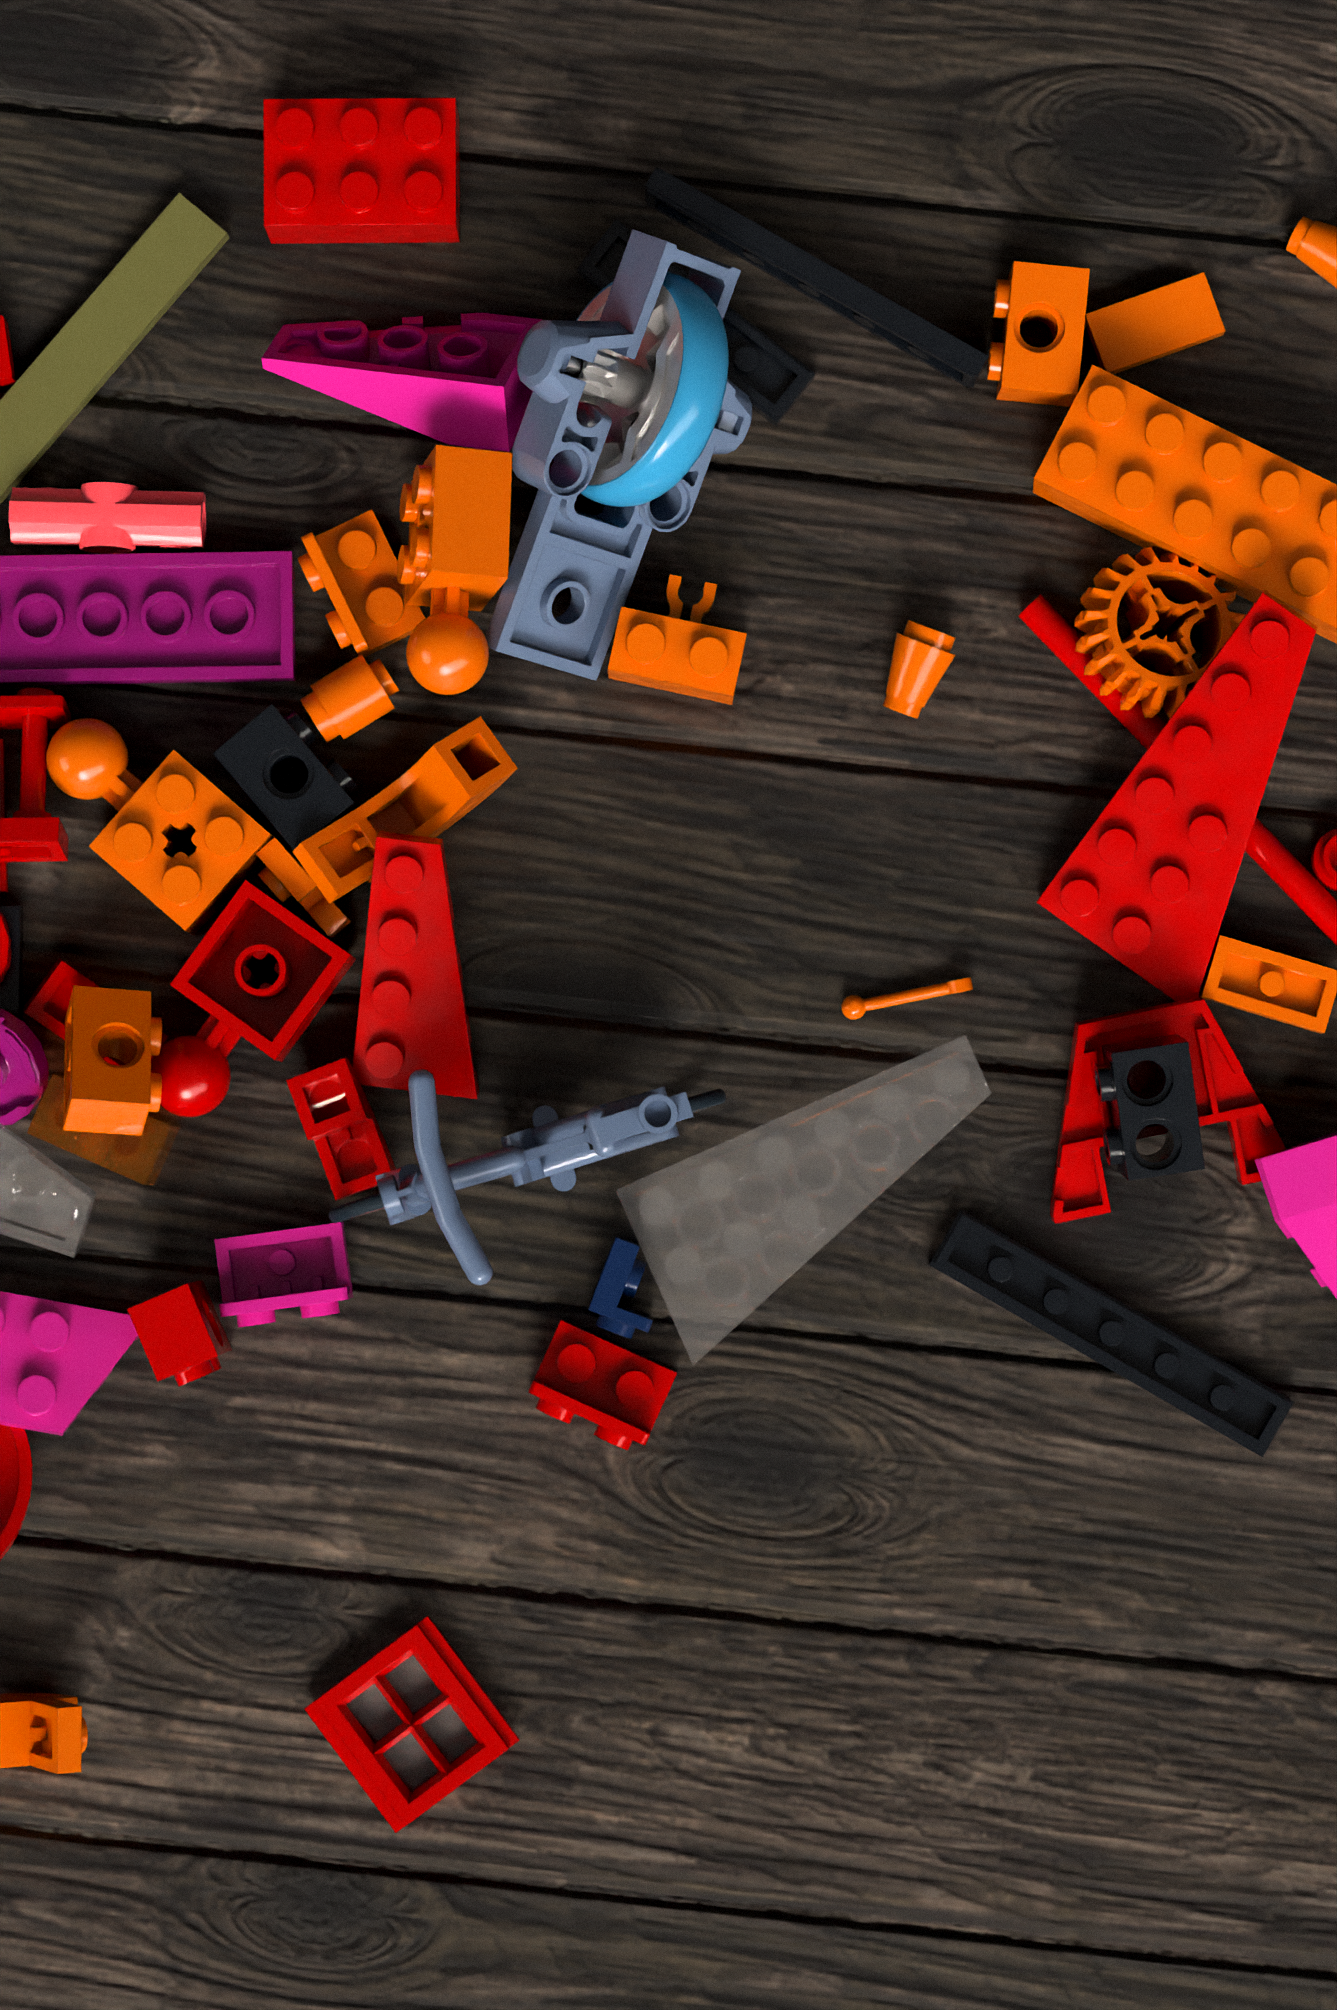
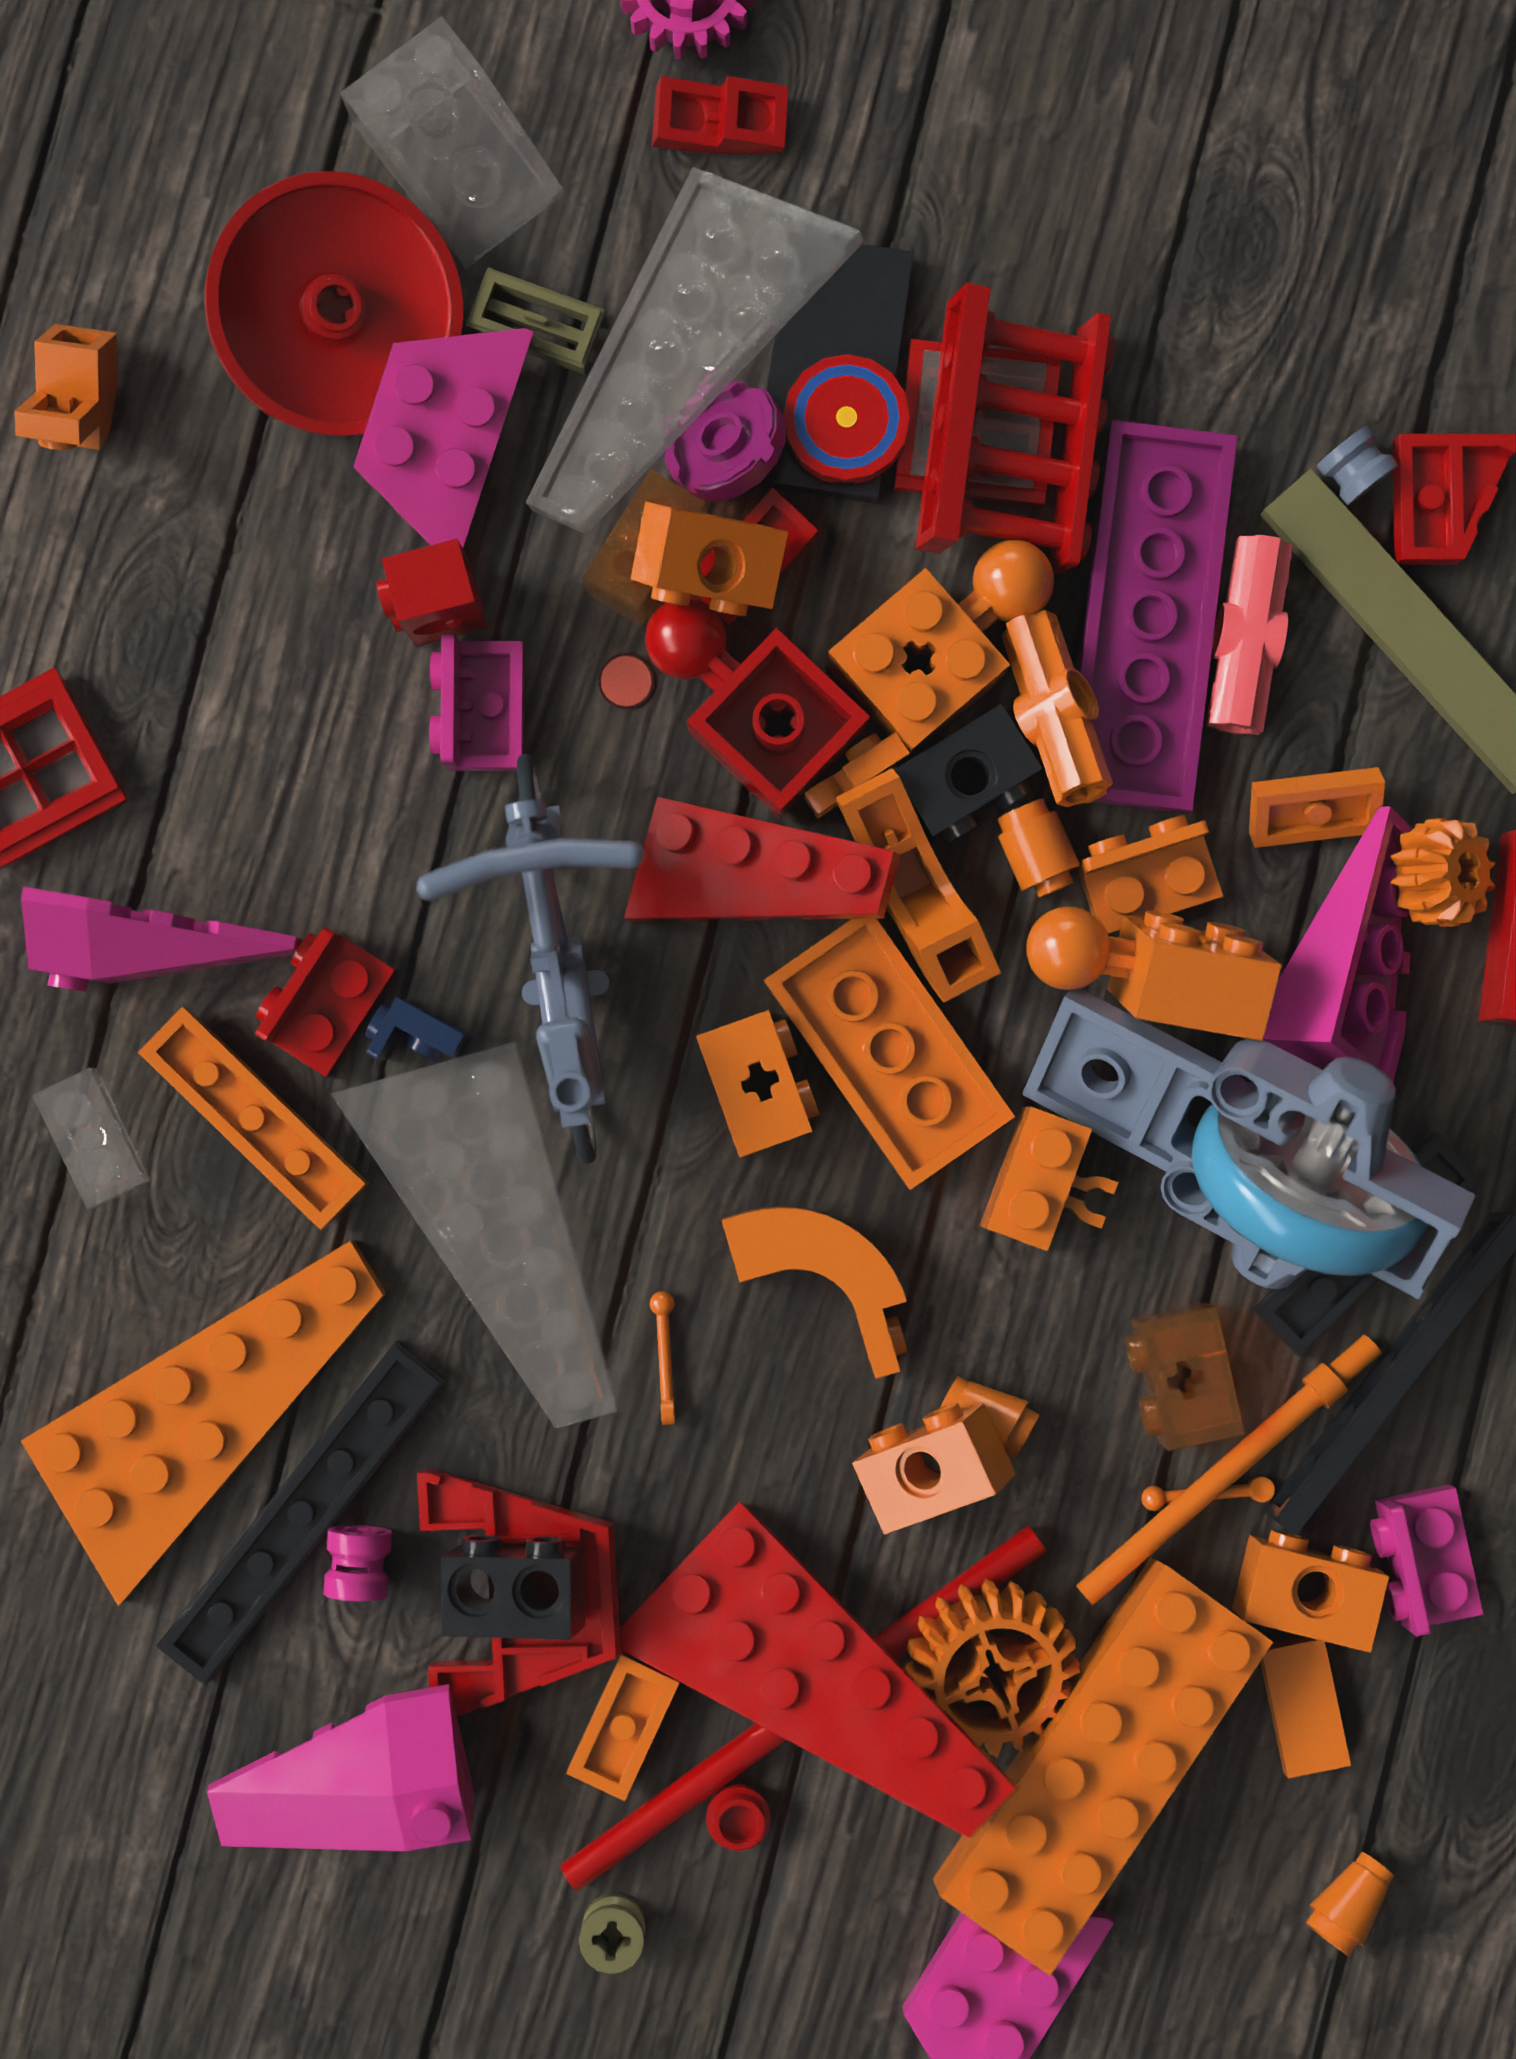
camera: 100 degrees right, 0 degrees up
red slope [286,1058,396,1200] -> none
none -> dark pink wedge [21,886,303,992]
none -> orange wing [21,1240,386,1606]
none -> clear plate [32,1067,151,1210]
none -> orange plate [138,1006,369,1230]
none -> dark pink wheel [323,1525,392,1601]
none -> clear red sticker [598,653,654,709]
none -> orange brick [696,1010,819,1158]
none -> orange arch [722,1206,908,1379]
none -> orange plate [764,918,1015,1190]
none -> orange brick [852,1402,1016,1535]
none -> orange piece [1001,610,1113,807]
none -> orange bar [1076,1334,1382,1606]
none -> clear orange brick [1125,1302,1245,1451]
none -> orange hinge [1141,1476,1275,1511]
none -> orange plate [1249,767,1385,848]
none -> dark pink bracket [1370,1484,1483,1637]
none -> orange gear [1390,818,1496,927]

